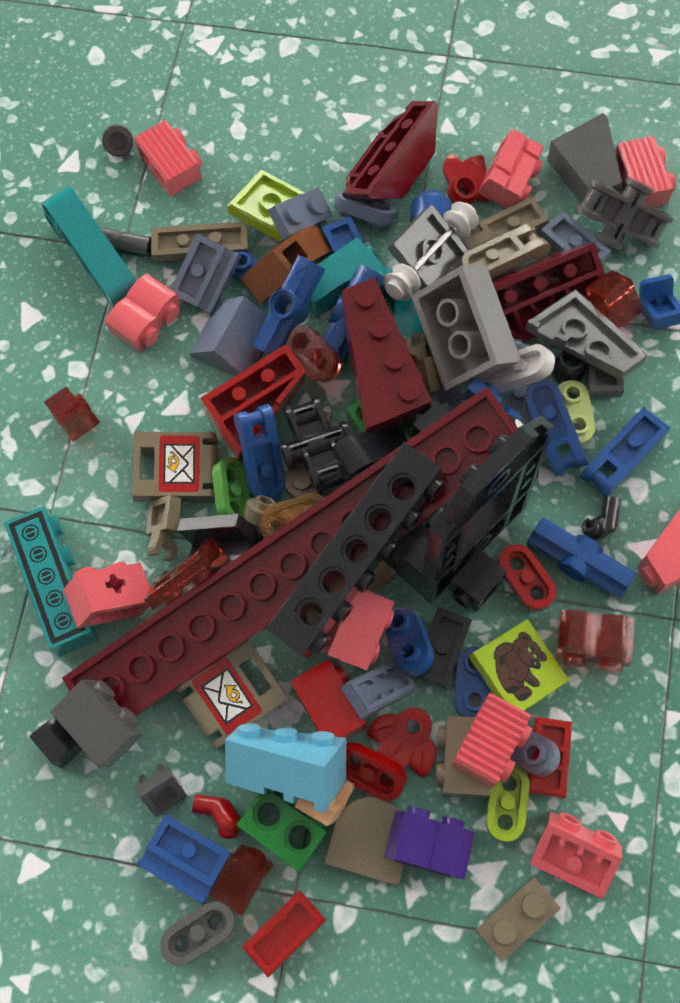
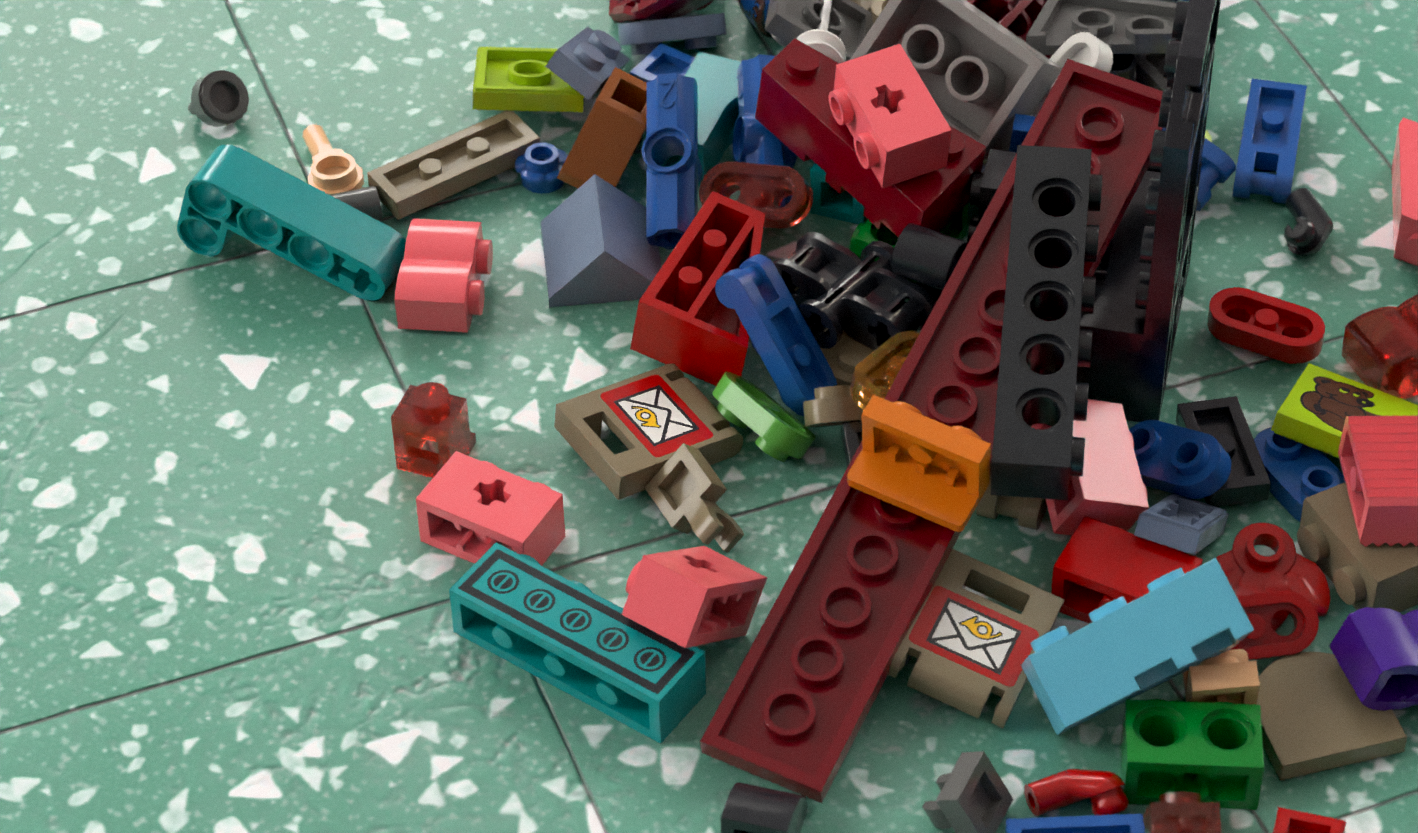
camera: 35 degrees left, 25 degrees down
dark grey brick [51,679,144,768] -> none
coral brick [134,120,202,197] -> none
clear red plate [144,537,223,610] -> none
sand blue plate [171,233,241,314] -> none
black panel [177,514,257,573] -> none
black brick [449,549,507,612] -> none
blue piece [526,517,636,600] -> none
none -> light nougat plate [303,124,364,195]
none -> coral brick [416,451,565,566]
none -> coral brick [828,44,952,188]
none -> orange bracket [847,395,991,532]

